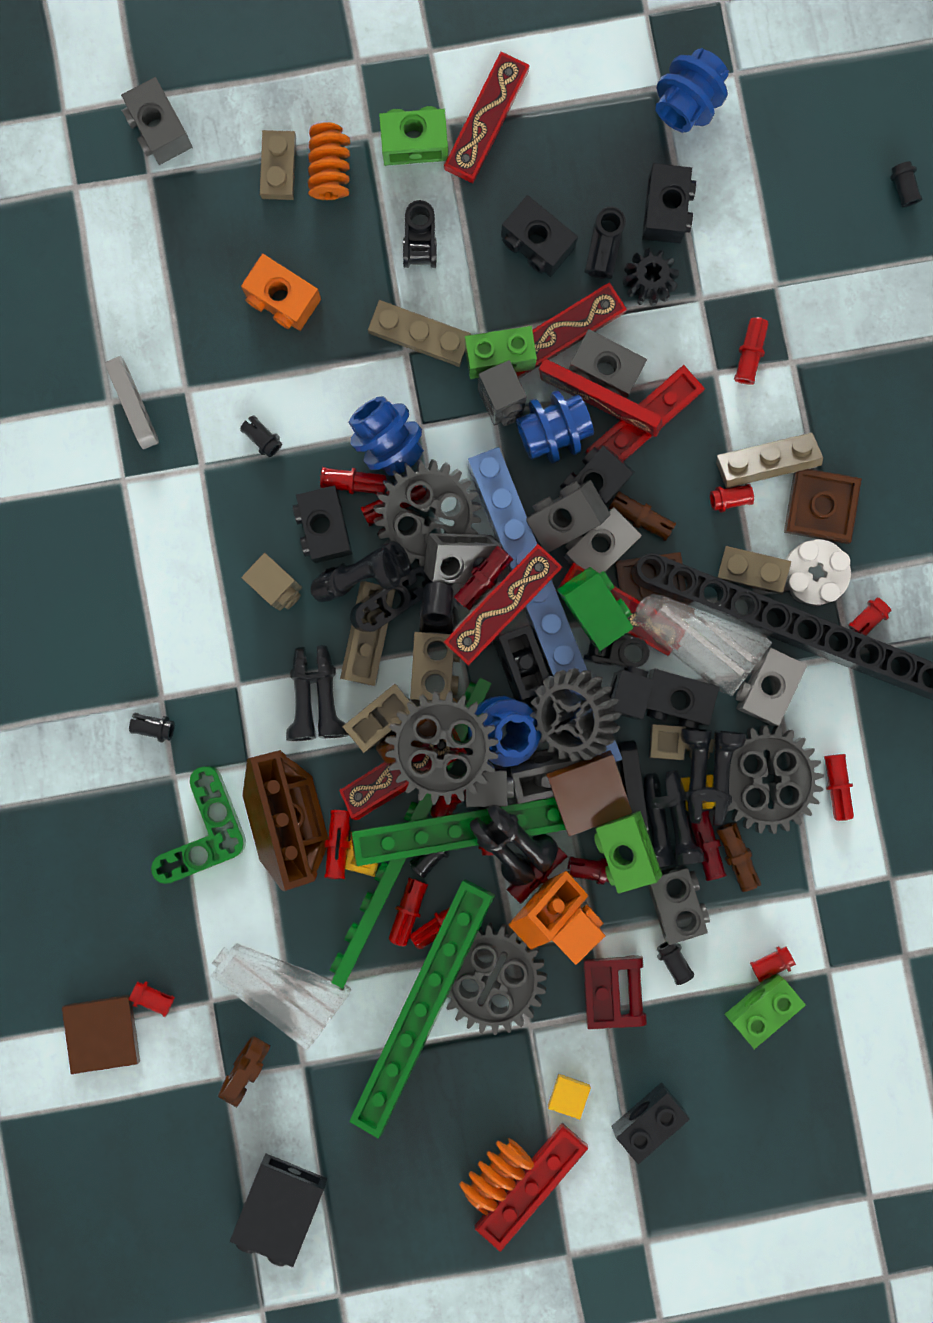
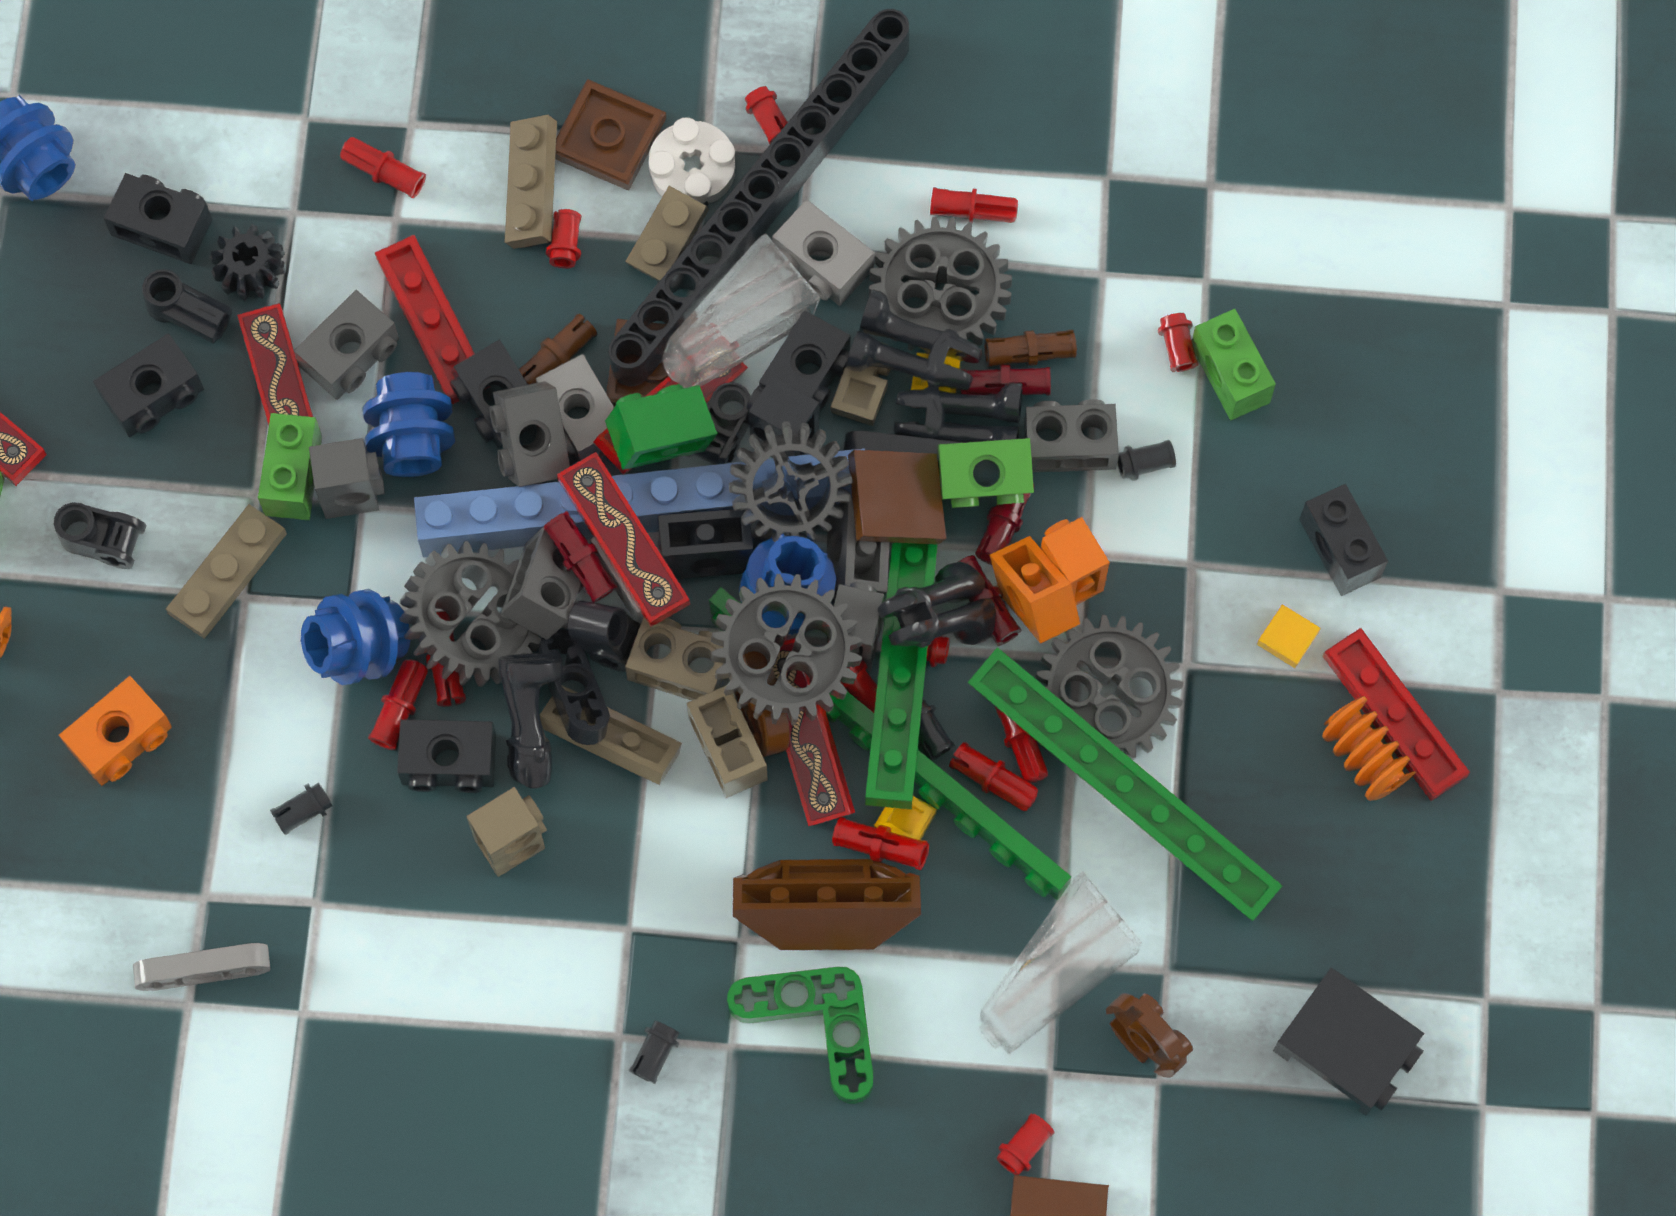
camera: 70 degrees left, 15 degrees down
black piece [286,645,349,741] -> none
red tile [539,359,662,437] -> none
dark red plate [583,955,647,1029] -> none

